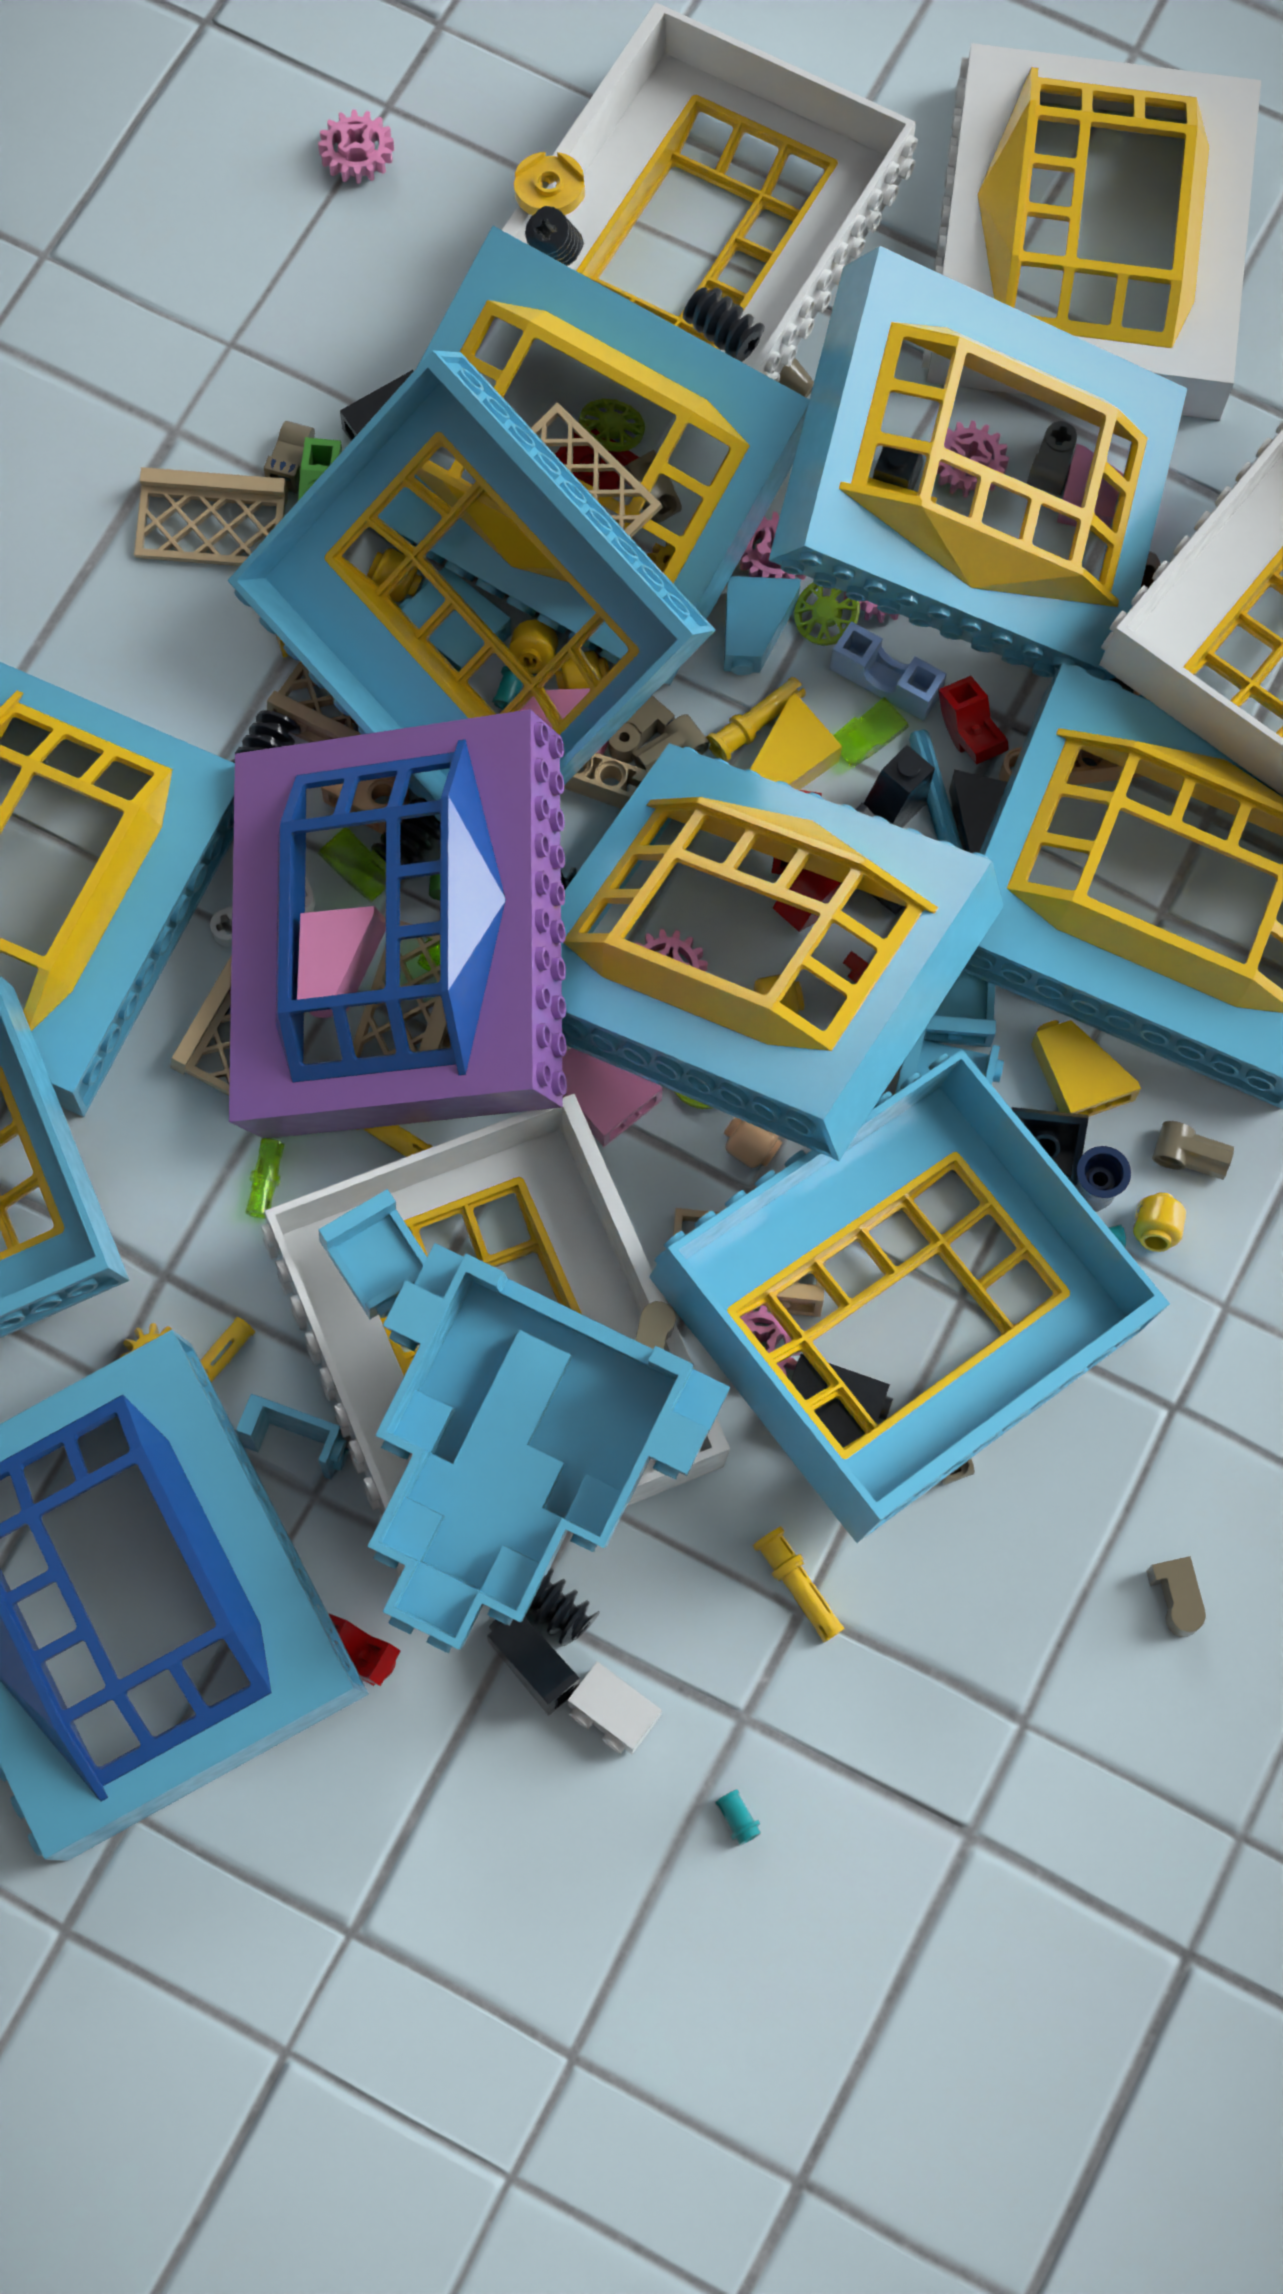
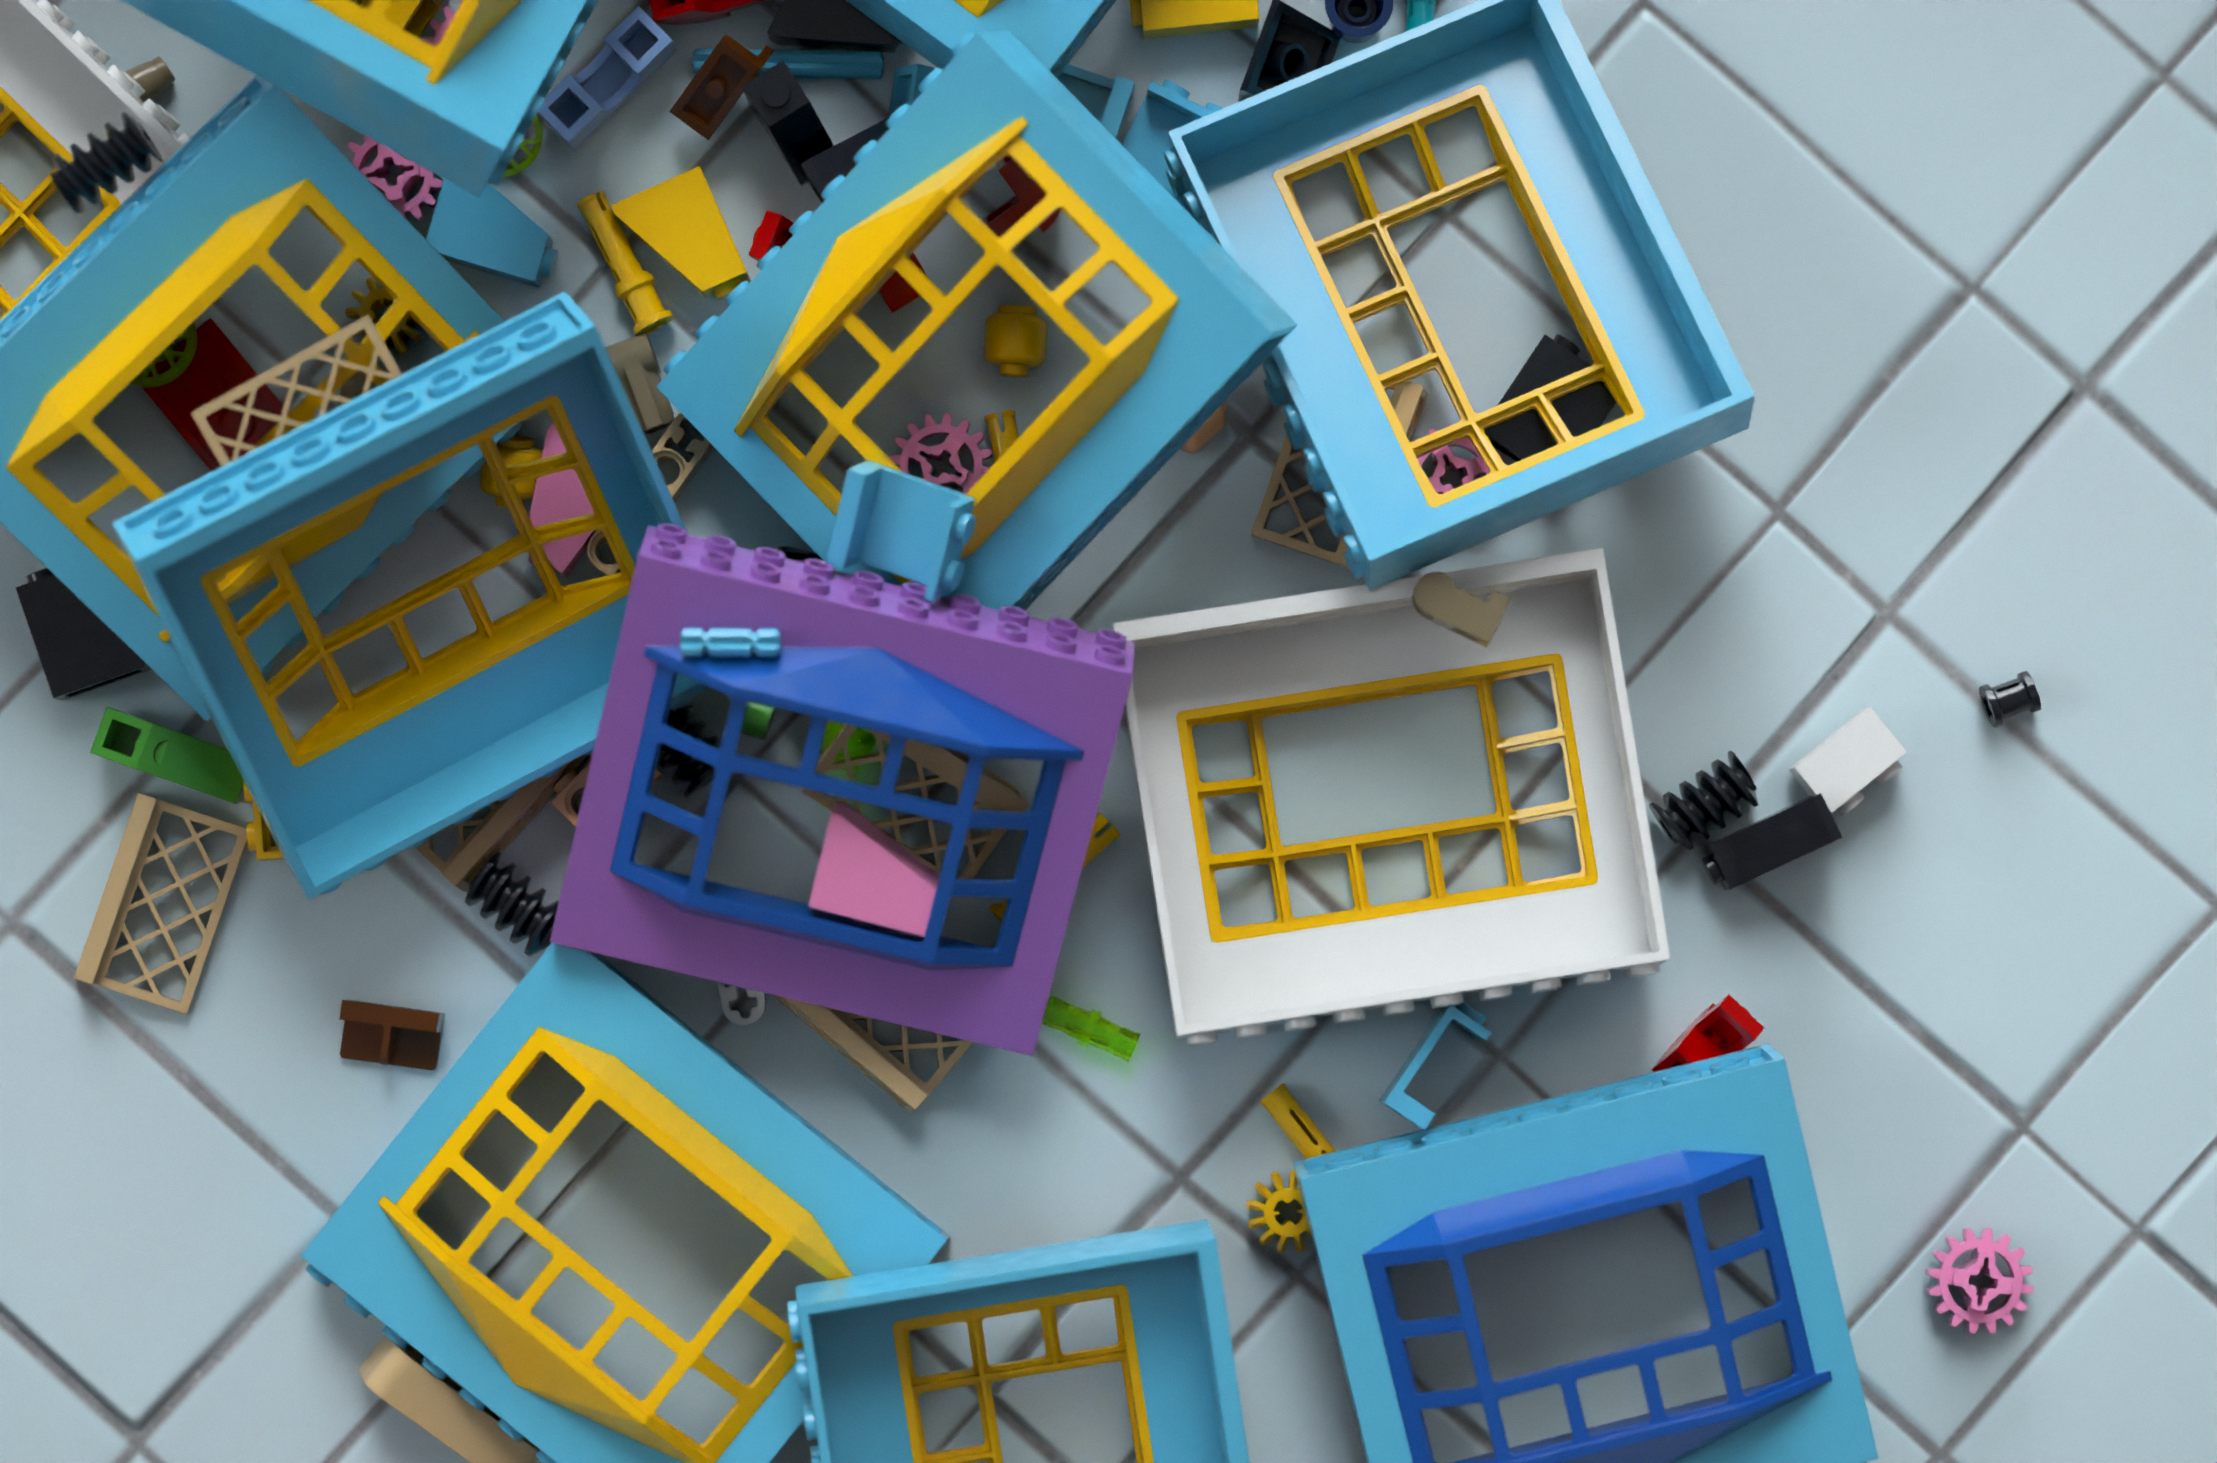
camera: 75 degrees left, 15 degrees up
dark tan leg [264,421,315,494] -> none
clear neon green slope [318,827,386,903] -> none
medium azure panel [318,1189,427,1320] -> none
yellow head [366,548,422,603] -> none
medium azure panel [367,1243,730,1653] -> none
medium azure panel [399,567,511,672] -> none
teal pin [492,666,523,710] -> none
yellow head [509,620,559,674] -> none
bright pink slope [562,1048,663,1147] -> none
dark tan leg [624,449,682,524] -> none
teal pin [715,1789,761,1845] -> none
yellow pin [752,1526,845,1643] -> none
clear neon green slope [833,697,909,768] -> none
dark tan leg [1146,1556,1206,1637] -> none
none -> reddish brown panel [339,1000,445,1070]
none -> reddish brown panel [669,34,774,141]
none -> medium azure axle [680,628,781,656]
none -> medium azure panel [825,460,976,602]
none -> bright pink gear [1925,1227,2034,1334]
none -> black bush [1979,671,2041,727]

